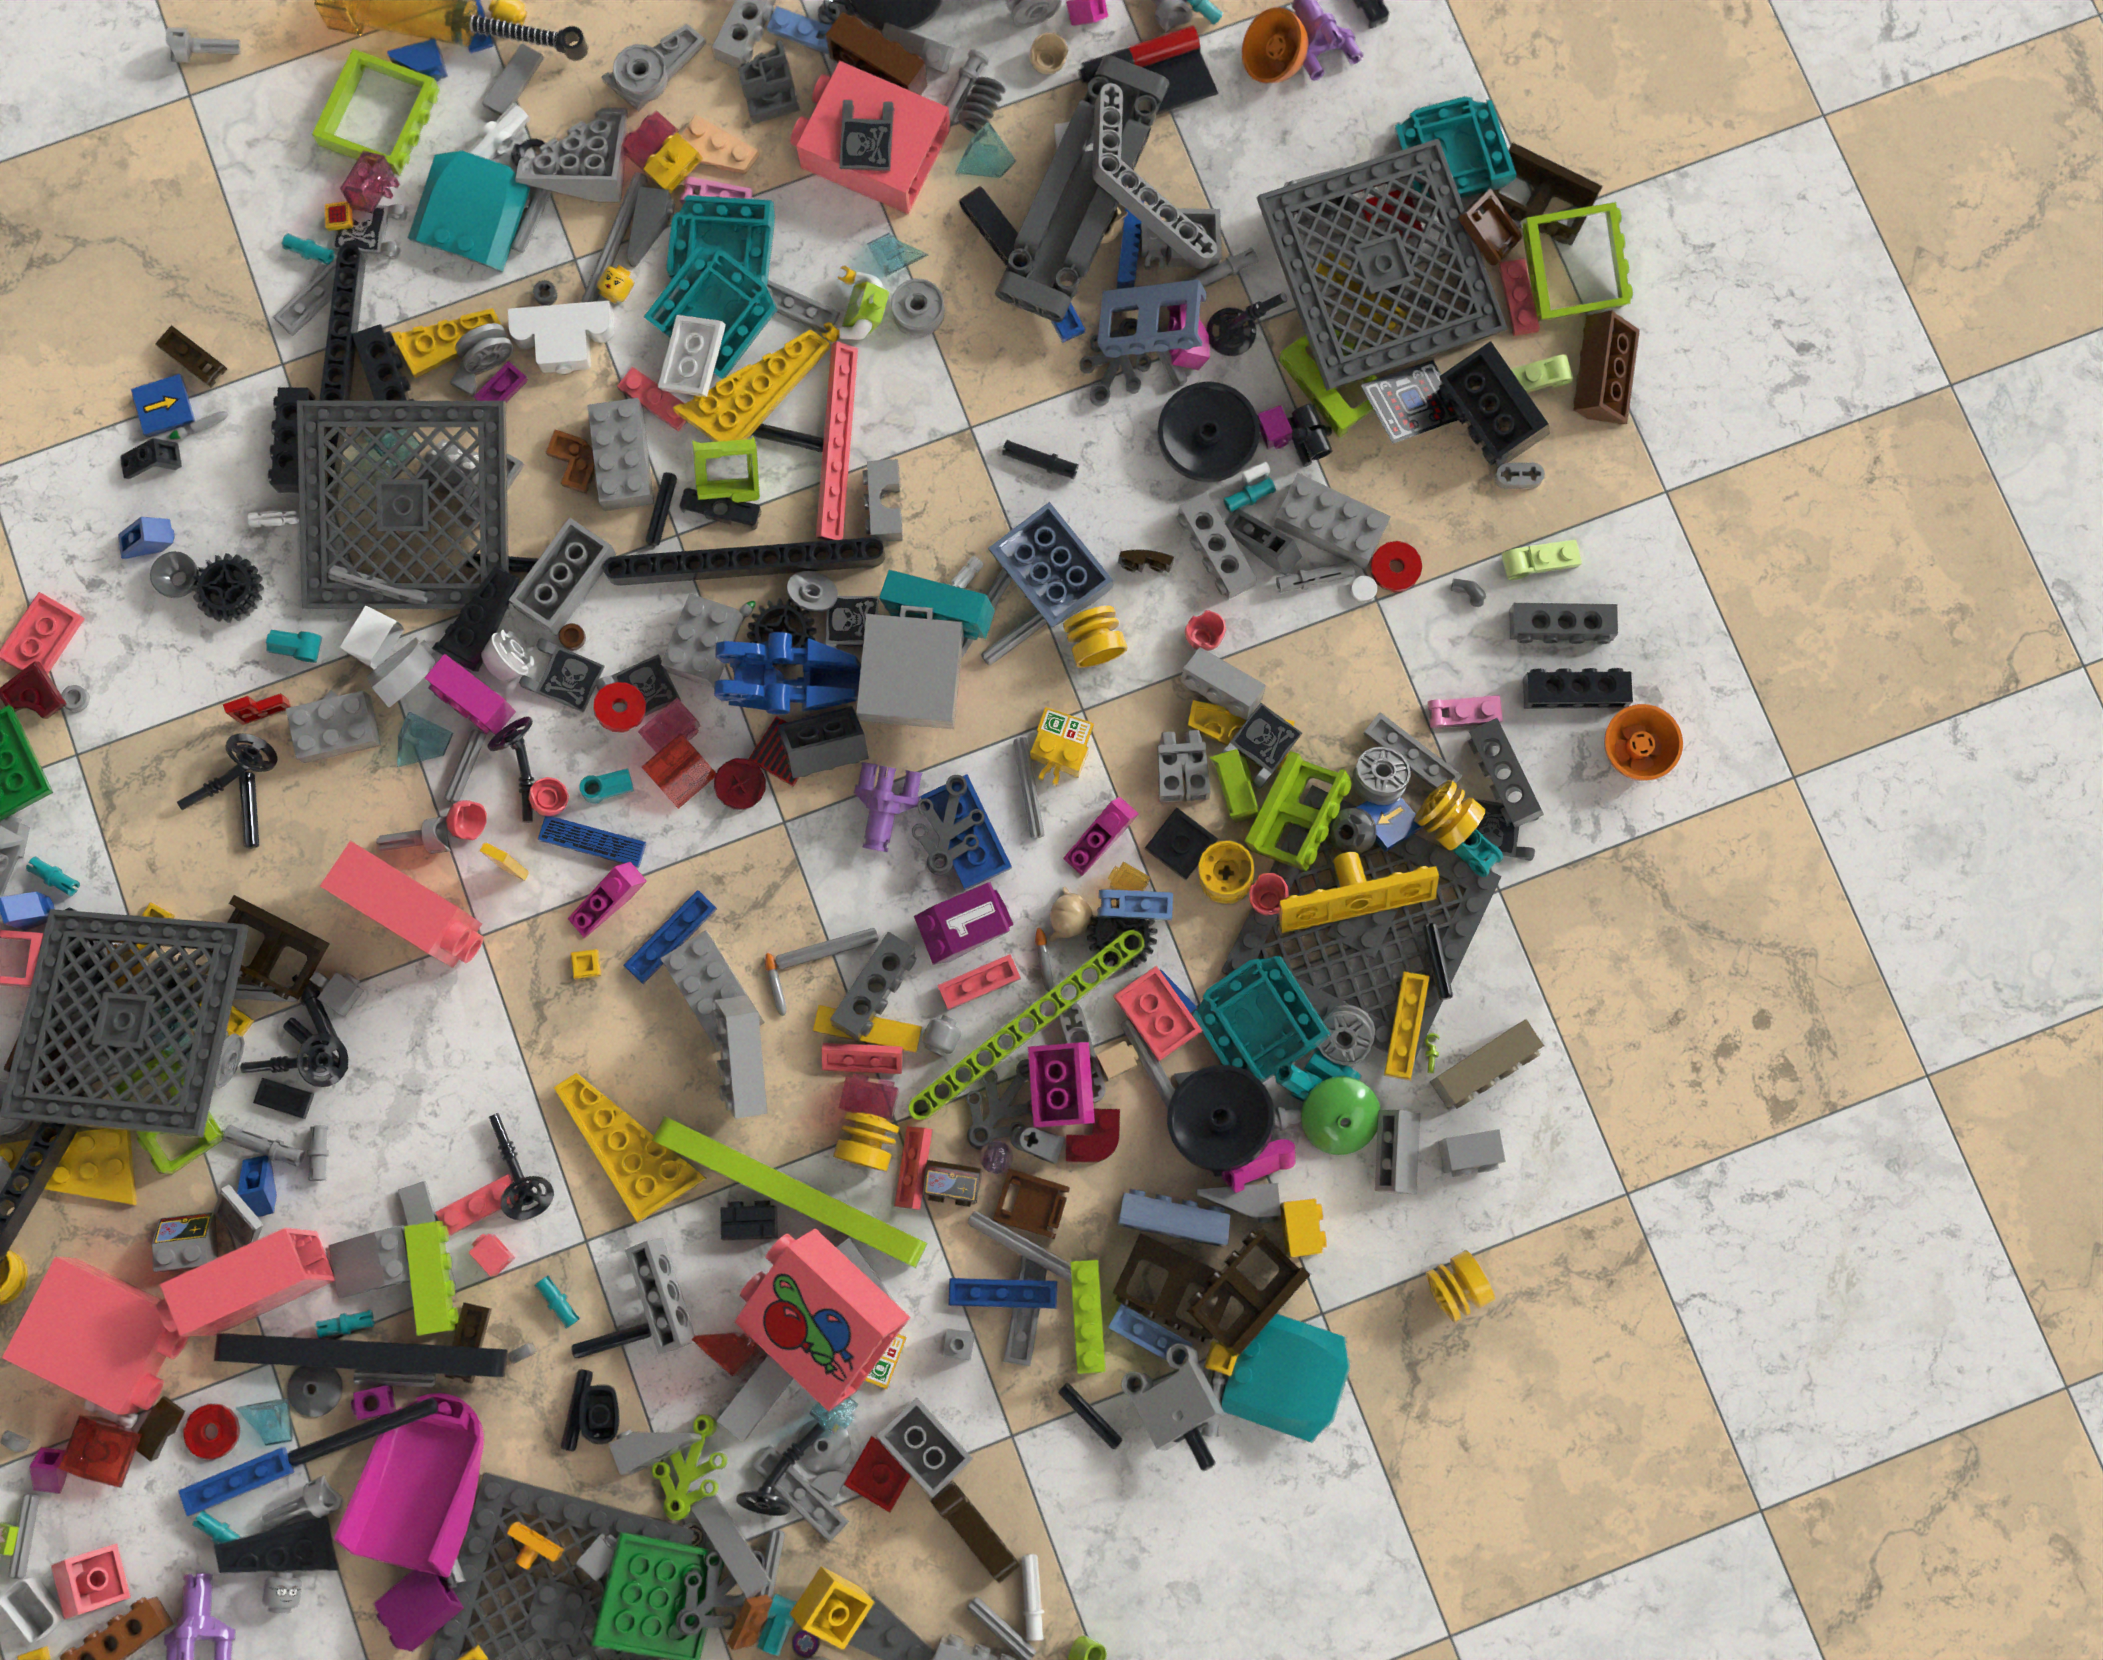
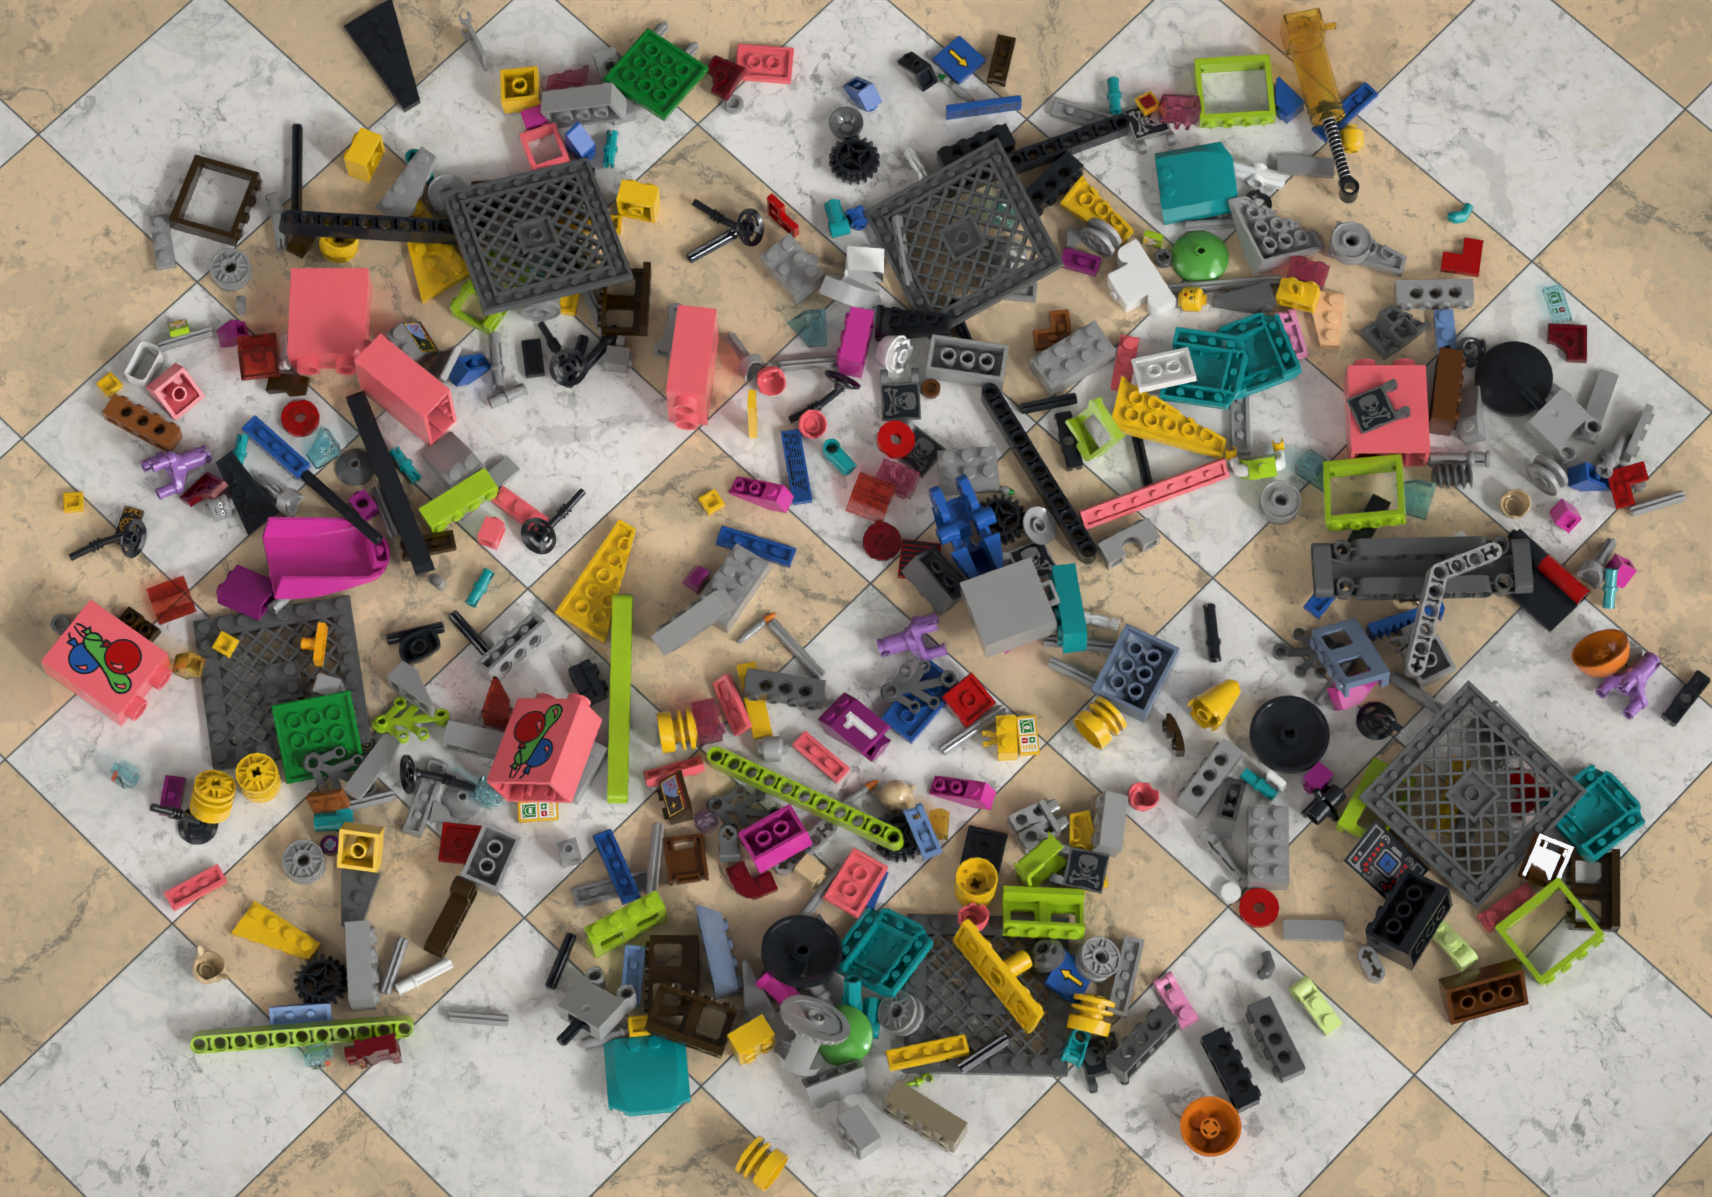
camera: 65 degrees right, 10 degrees down
none -> dark red tile [179,472,228,507]
none -> light grey axle [448,1010,509,1026]
none -> yellow brick [616,179,661,224]
none -> light grey leg [653,303,682,359]
none -> magenta brick [683,566,710,595]
none -> light grey piece [773,995,850,1077]
none -> blue brick [845,205,868,231]
none -> red tile [941,672,996,728]
none -> blue tile [946,95,1022,120]
none -> lime tile [1143,230,1164,249]
none -> bright green dish [1171,231,1229,282]
none -> yellow cone [1187,679,1241,731]
none -> light grey tile [1283,919,1345,942]
none -> lime window [1323,454,1406,532]

